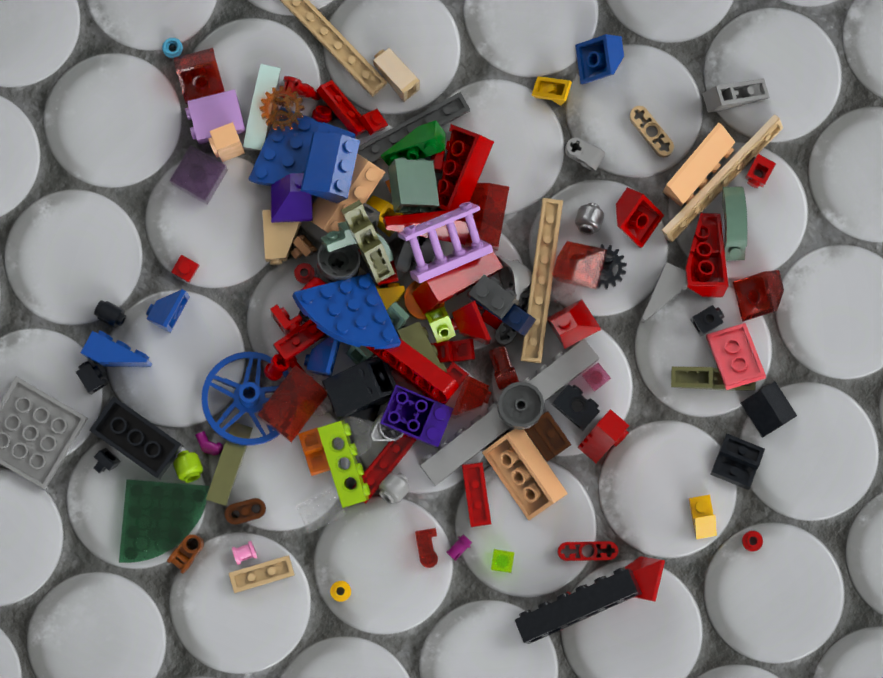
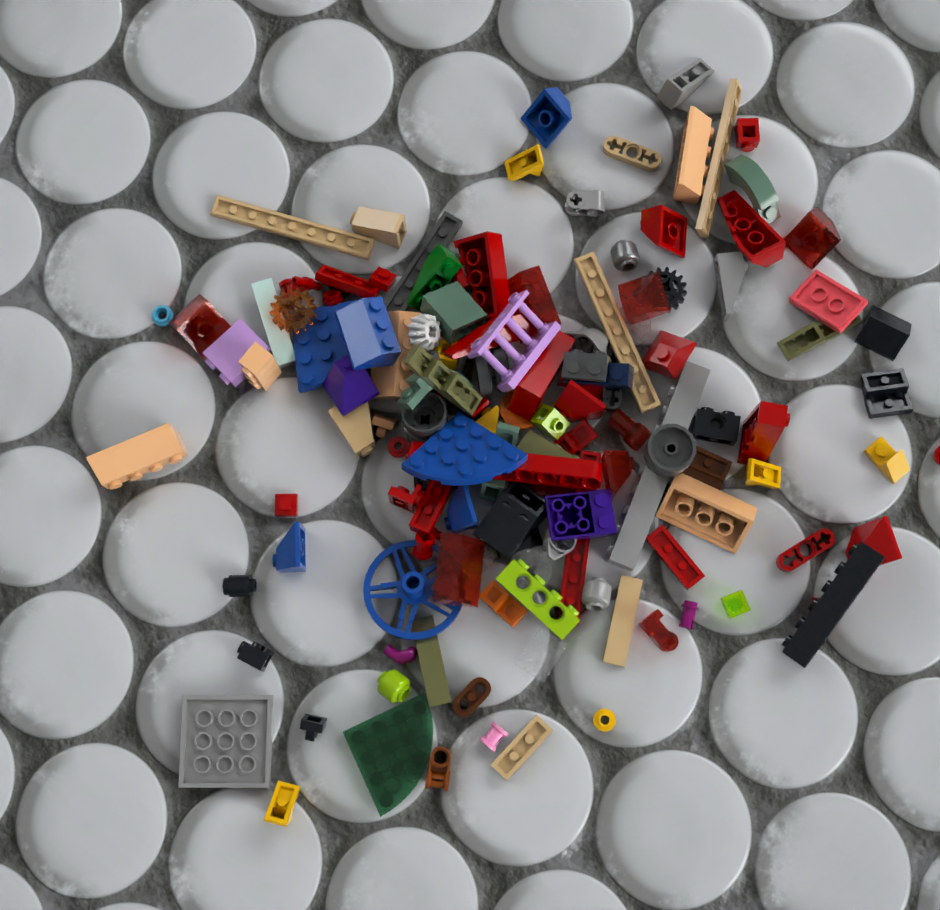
camera: 25 degrees left, 5 degrees down
blue slope [80,330,152,367] -> none
black brick [89,396,184,480] -> none
clear purple brick [170,145,228,205] -> none
clear pink plate [582,362,611,392] -> none
black brick [690,305,724,336] -> none
none -> light nougat slope [86,423,188,490]
none -> yellow slope [264,781,300,827]
none -> white gear [407,313,442,351]
none -> tan tile [602,575,643,667]
none -> yellow slope [745,458,781,489]

